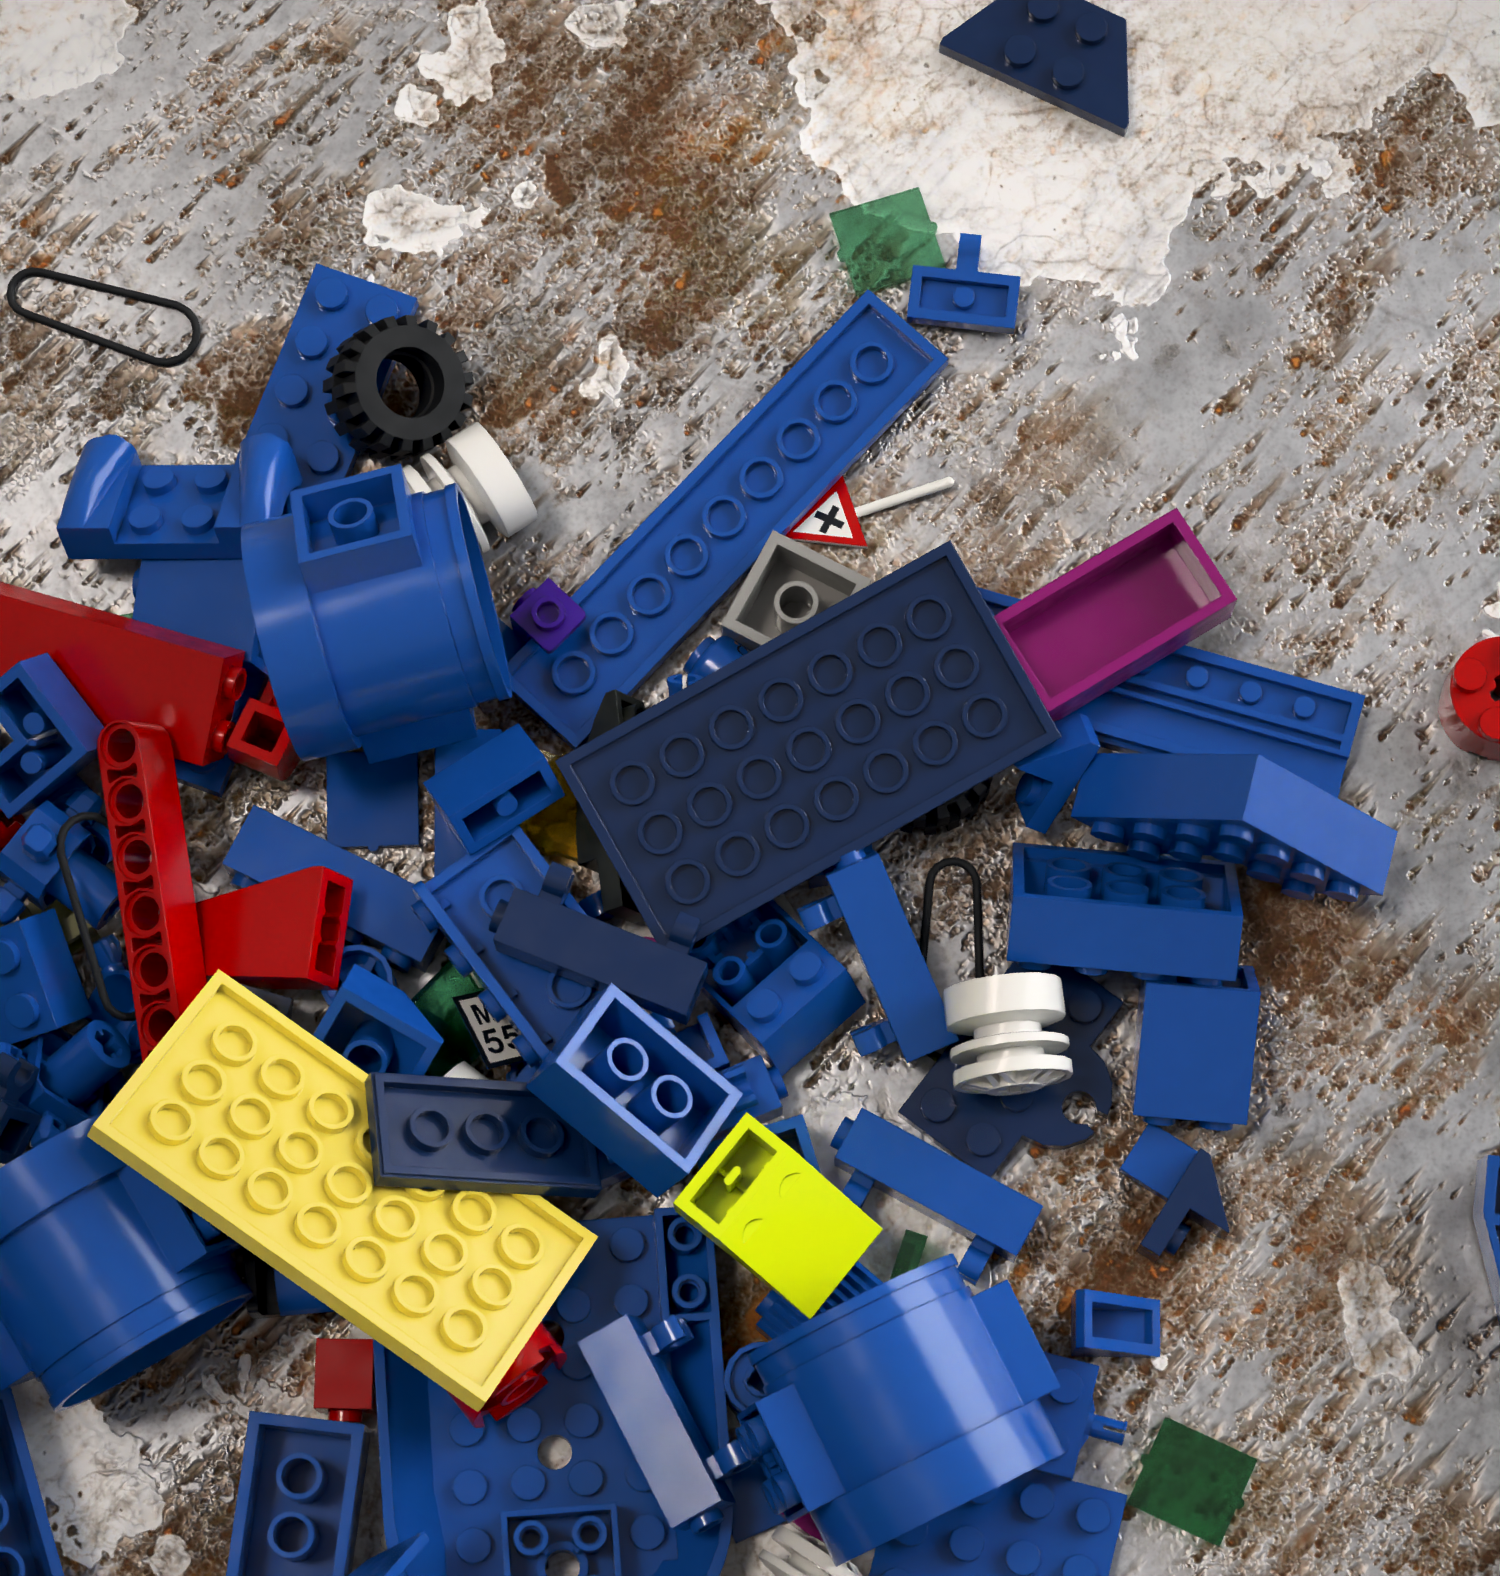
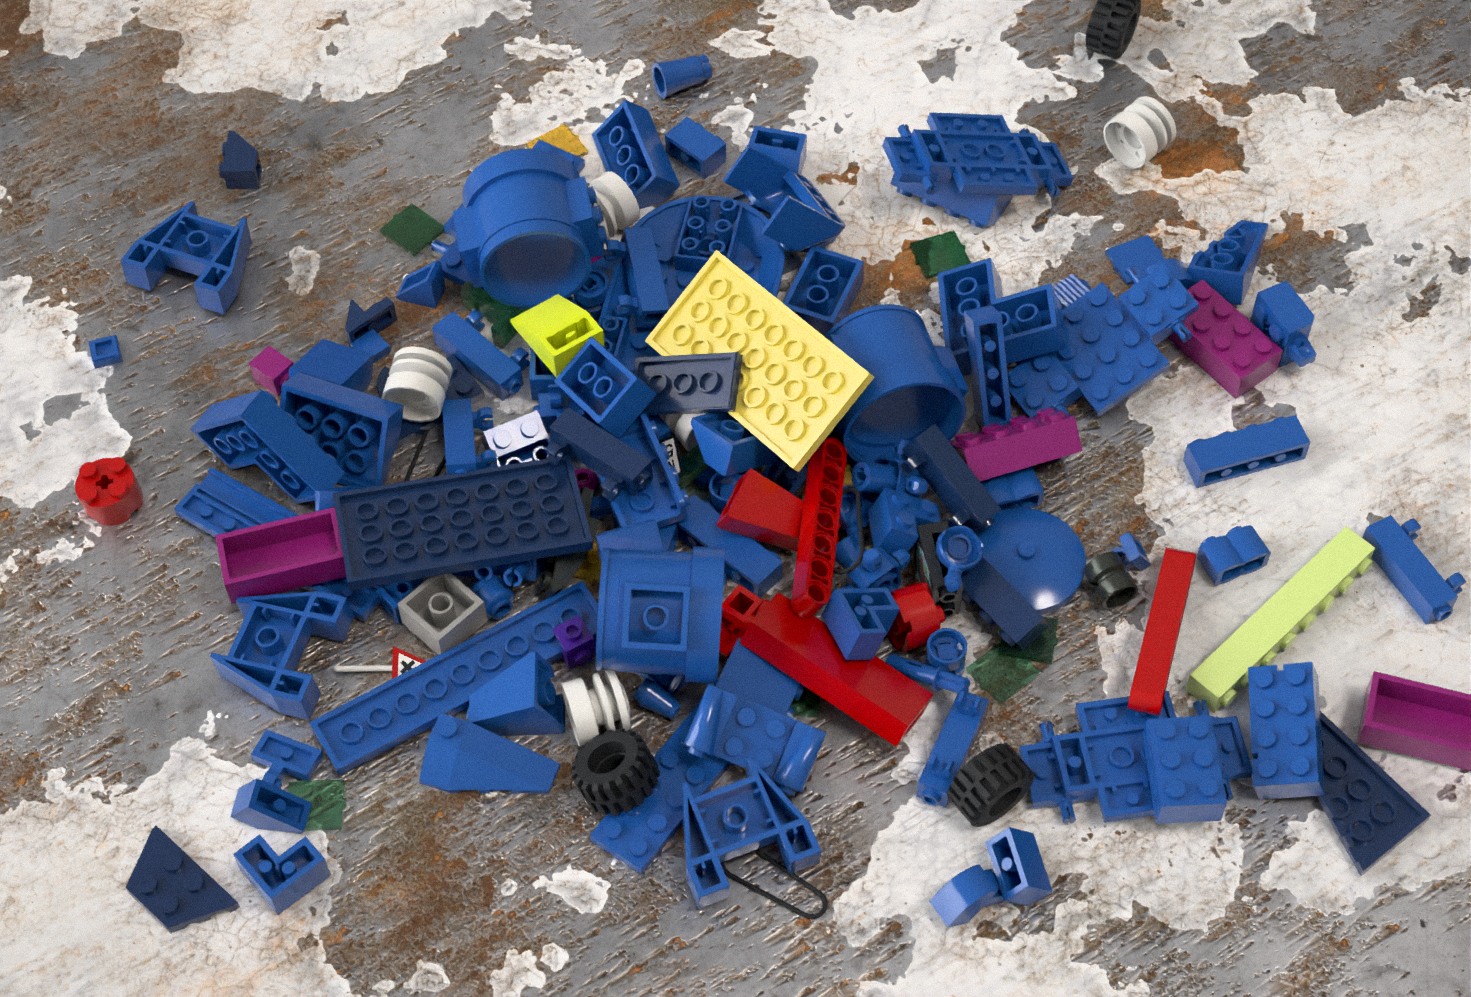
camera: 165 degrees left, 20 degrees down
none -> blue wedge [210,591,355,720]
none -> blue slope [230,778,312,833]
none -> blue brick [233,834,331,915]
none -> magenta brick [249,345,294,397]
none -> blue wedge [419,713,561,793]
none -> blue slope [466,651,565,736]
none -> blue wedge [682,758,822,909]

